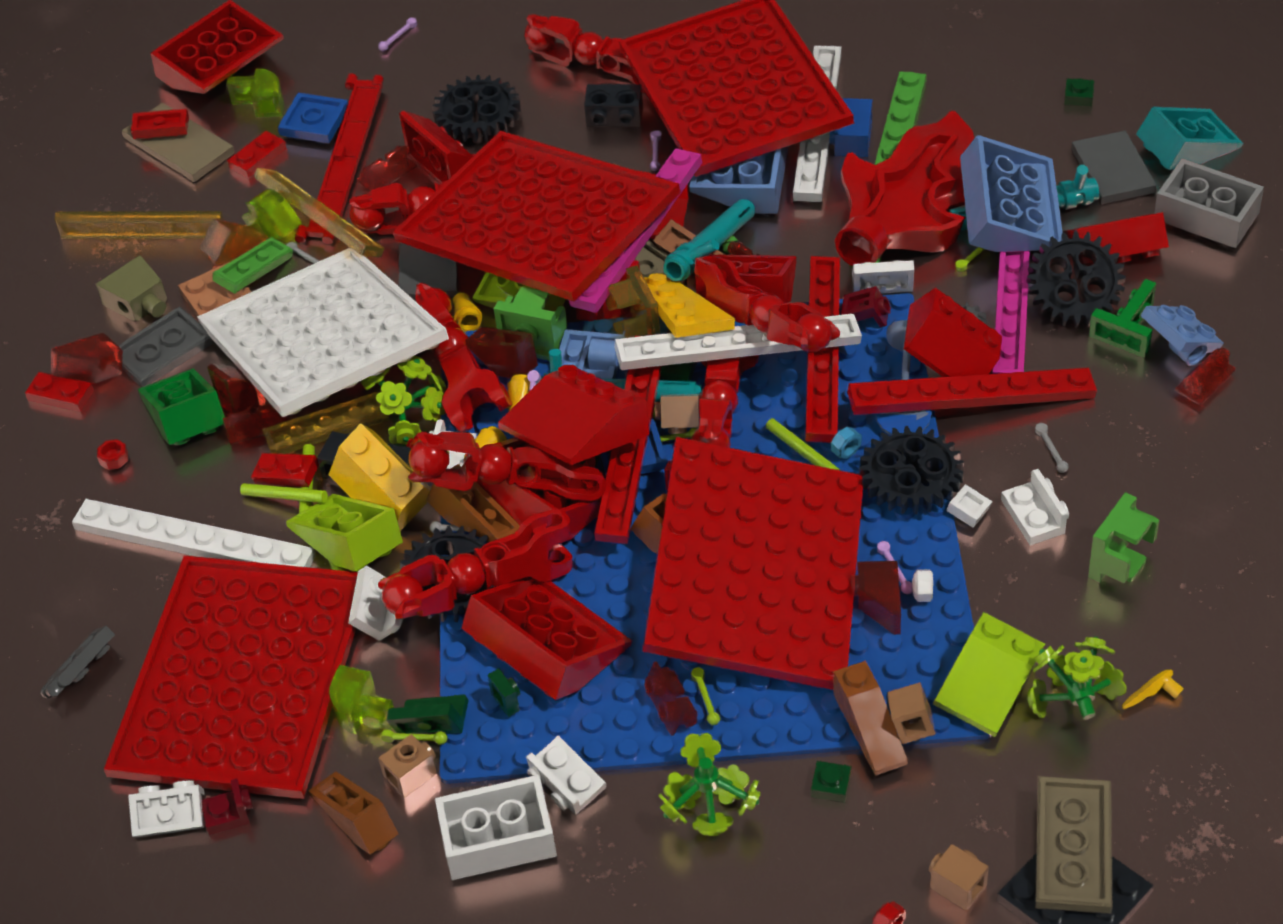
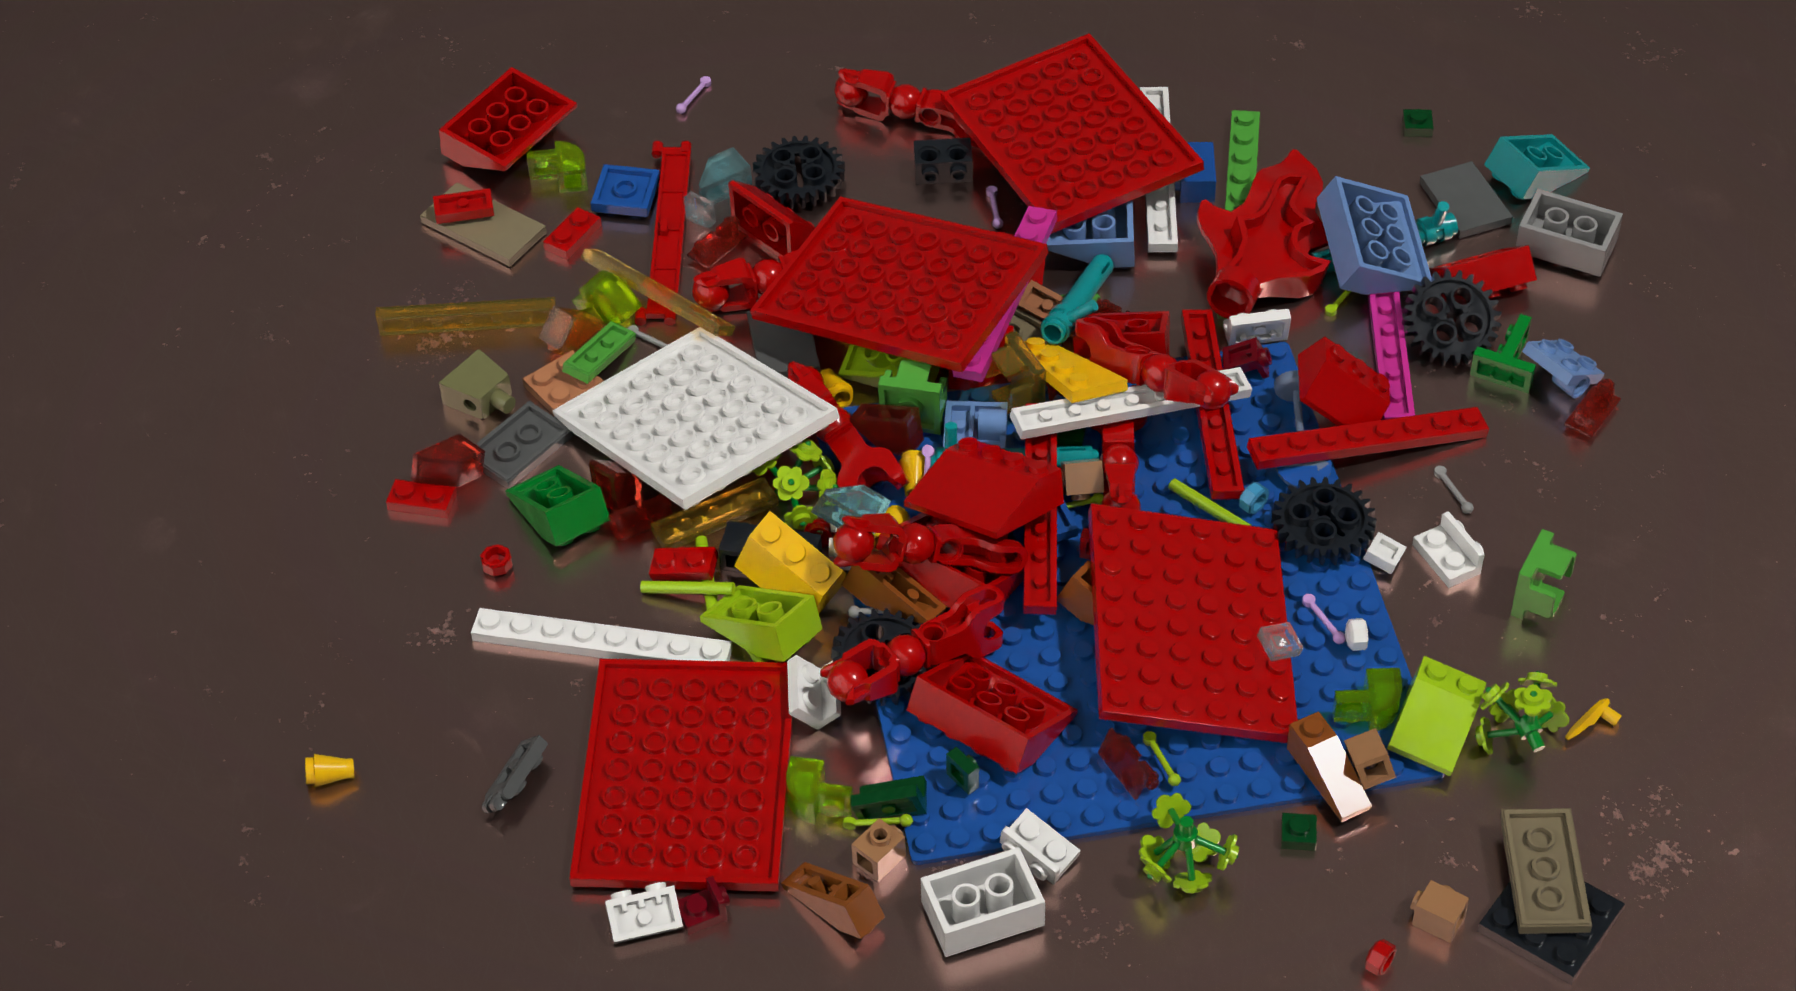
camera: 10 degrees left, 0 degrees up
clear red slope [851,561,901,634] -> none
none -> clear plate [684,191,716,229]
none -> clear light blue slope [698,147,752,210]
none -> clear light blue slope [811,485,891,534]
none -> clear plate [1257,622,1304,661]
none -> clear neon green brick [1333,668,1402,731]

